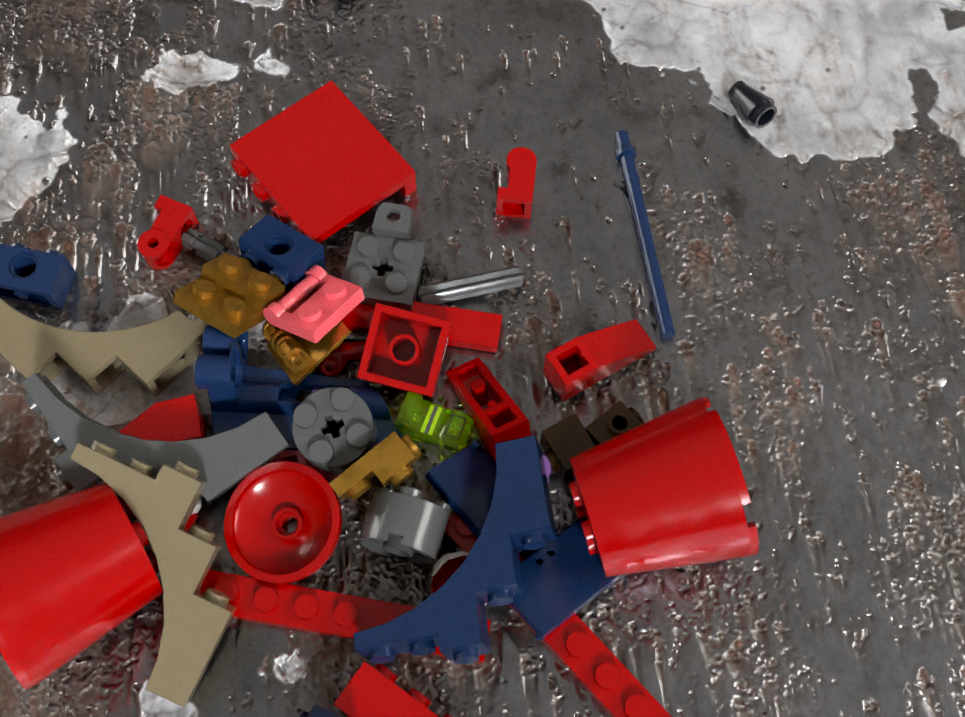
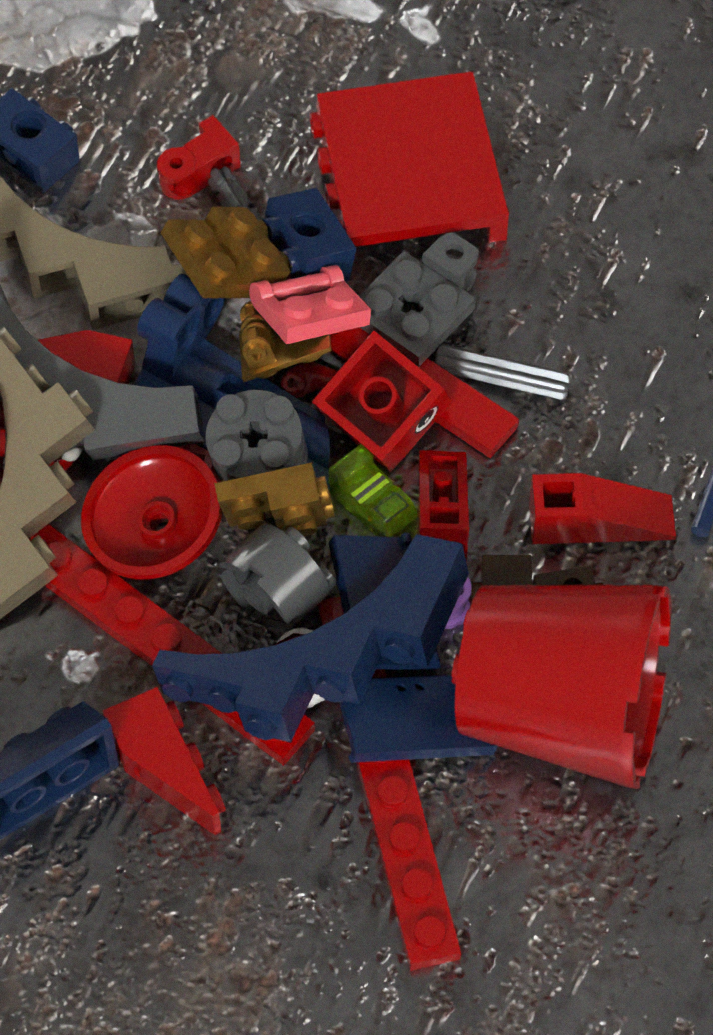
camera: 30 degrees right, 5 degrees down
red leg [496,147,537,219] -> none

